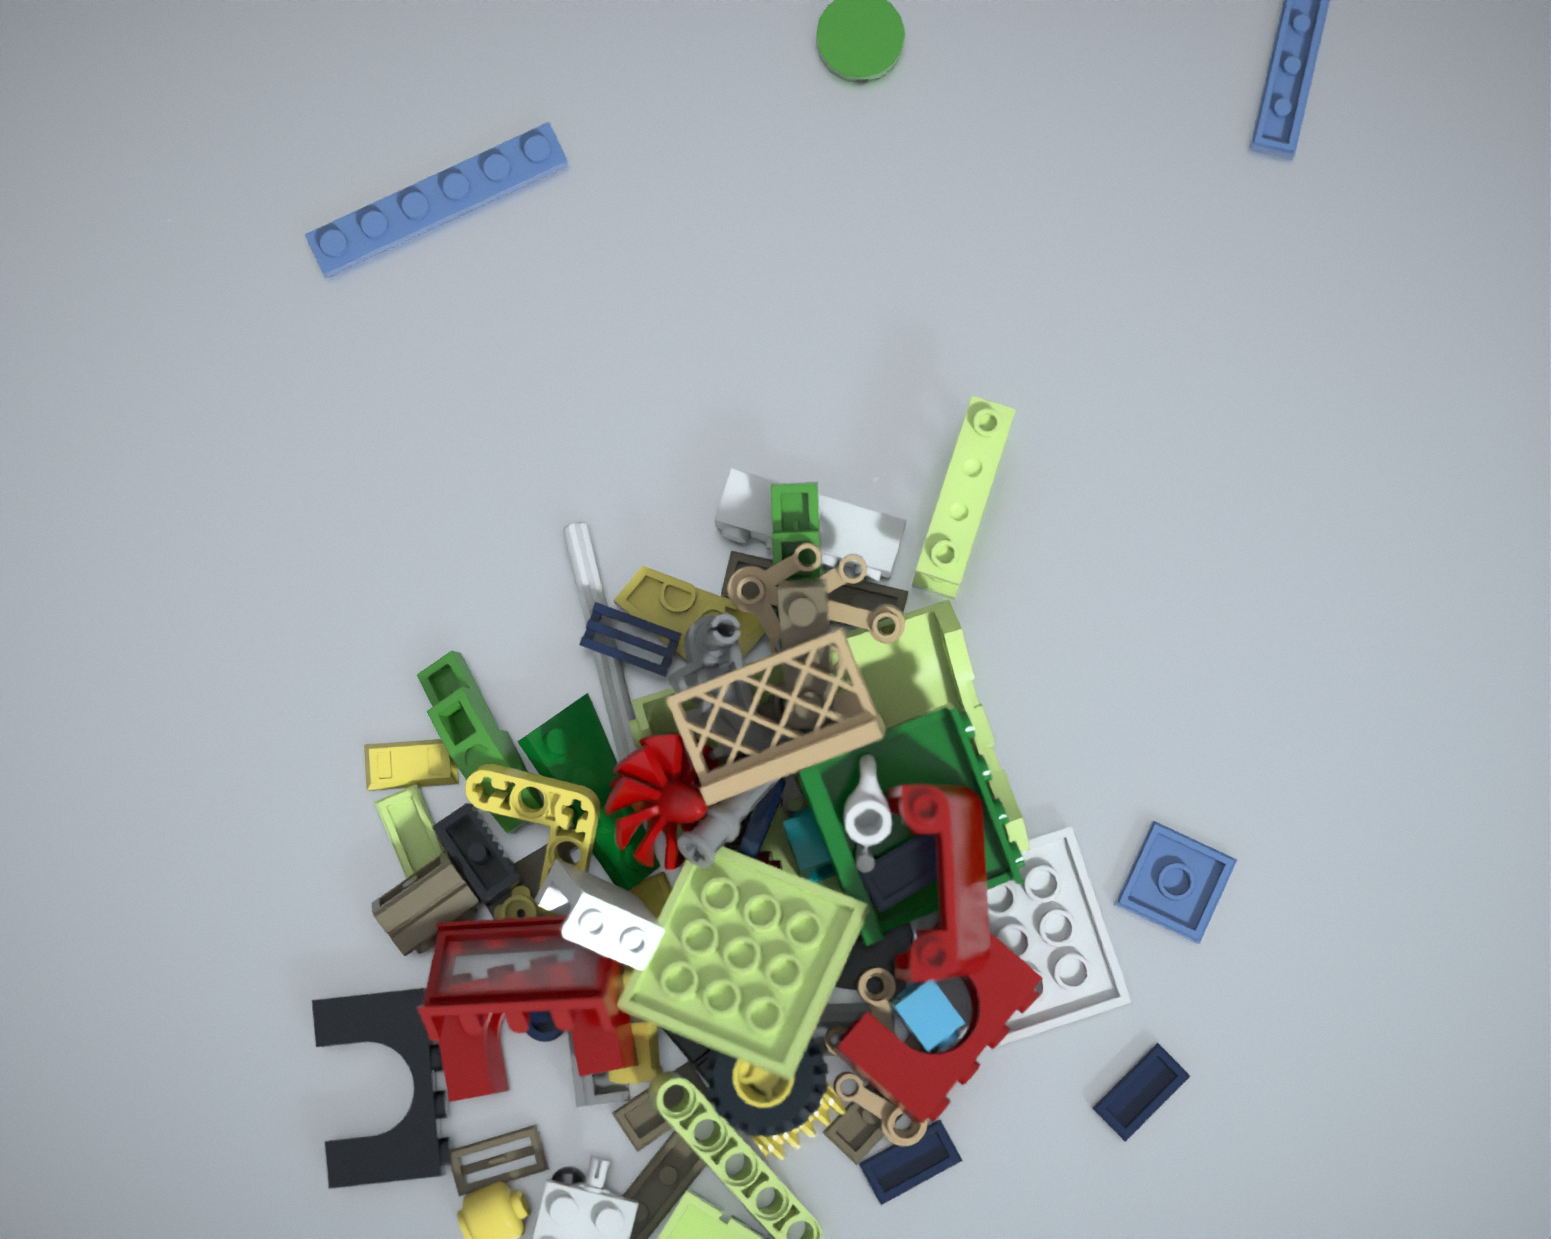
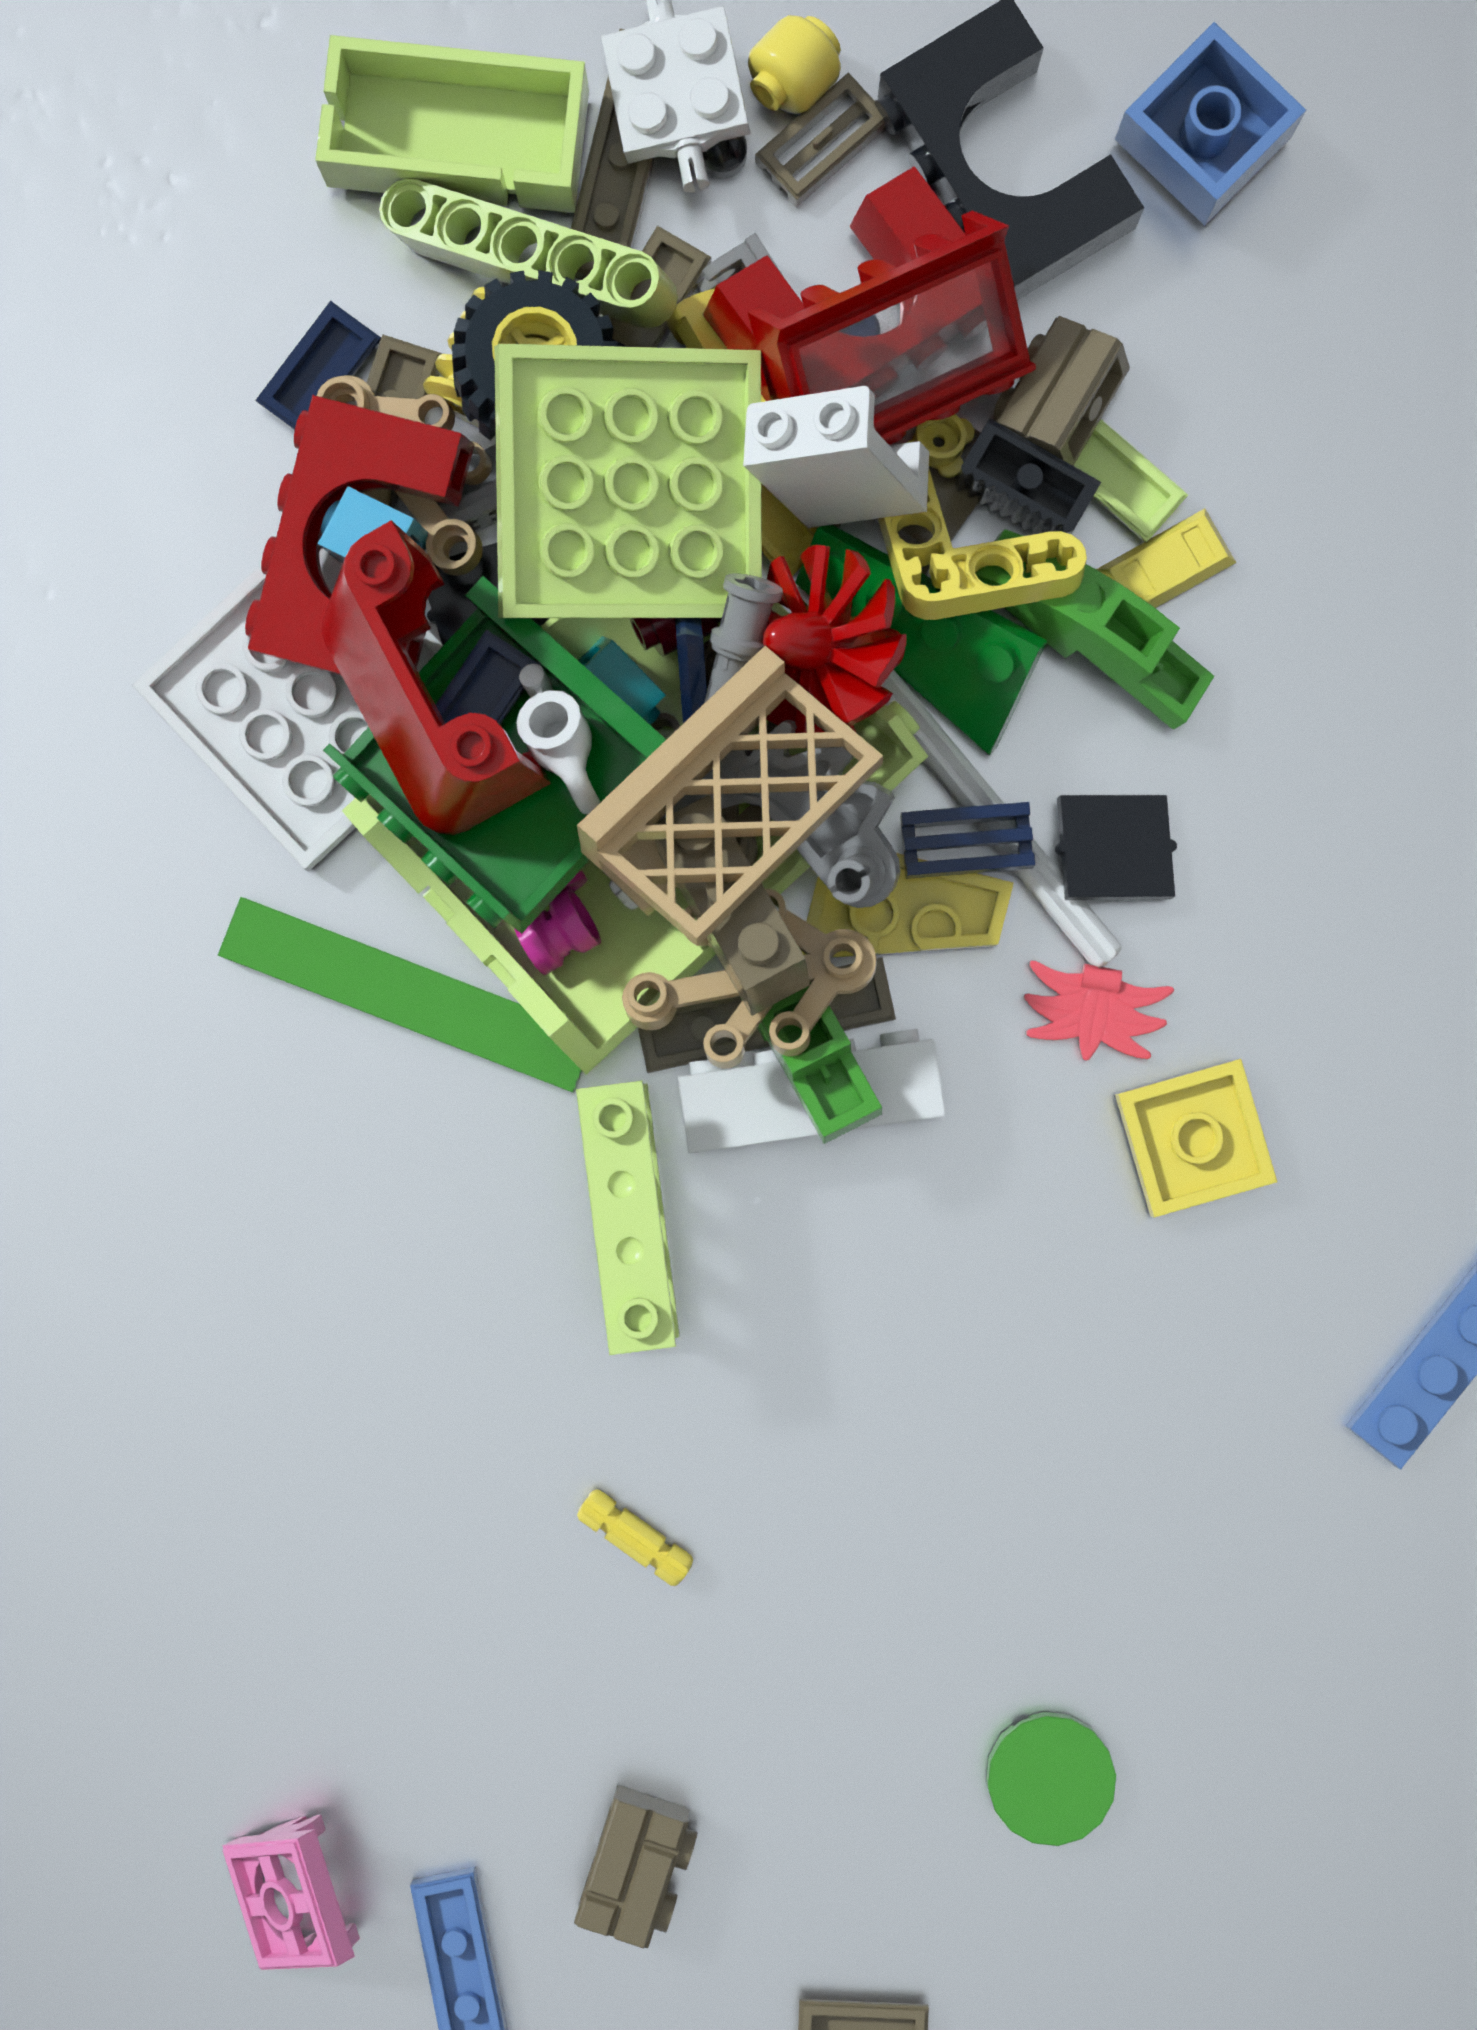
camera: 160 degrees right, 5 degrees up
dark blue tile [1092,1043,1190,1142] -> none
medium blue tile [1114,820,1237,944] -> none
none -> bright green tile [217,897,582,1093]
none -> bright pink piece [222,1814,360,1970]
none -> dark pink wheel [514,888,601,975]
none -> dark tan brick [574,1786,698,1949]
none -> light yellow axle [577,1489,693,1586]
none -> coral piece [1023,961,1174,1060]
none -> black piece [1055,795,1177,900]
none -> medium blue brick [1115,22,1306,226]
none -> light yellow plate [1115,1059,1277,1218]

